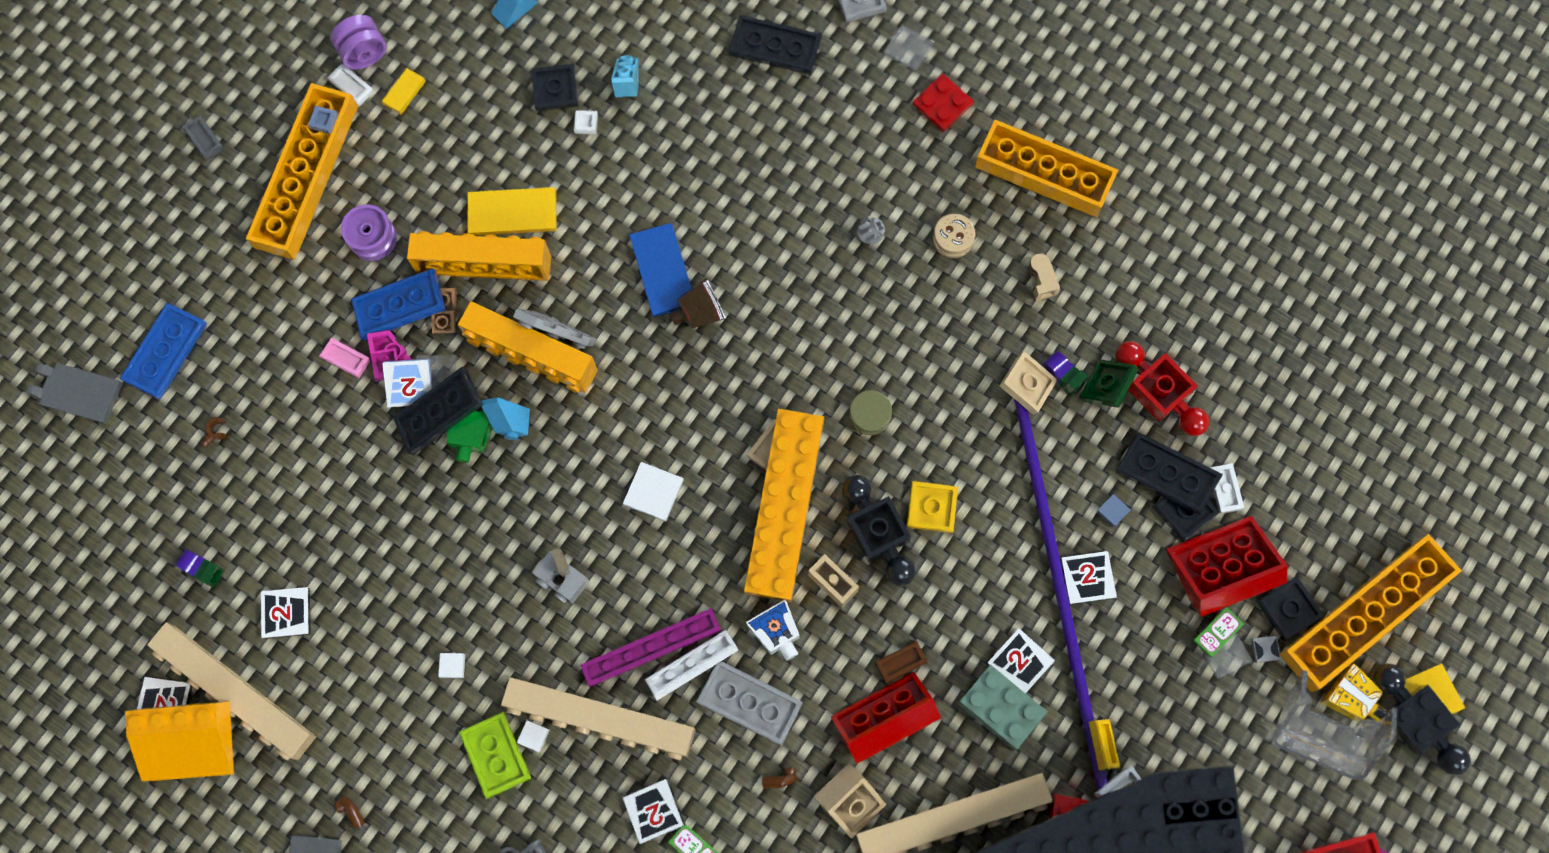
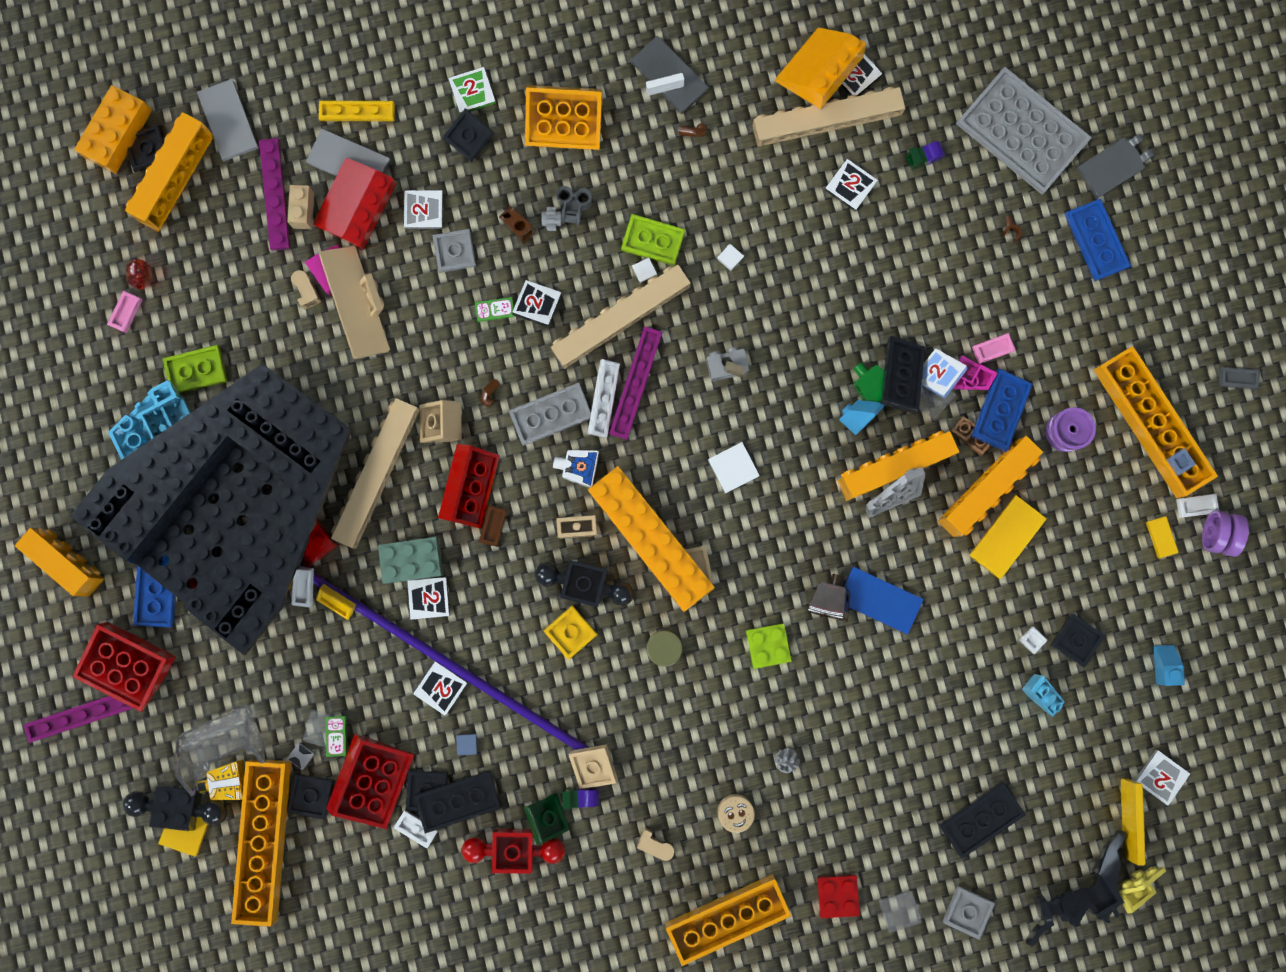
camera: 125 degrees right, 10 degrees up
none -> lime plate [746,623,792,669]
none -> light grey plate [956,67,1092,195]

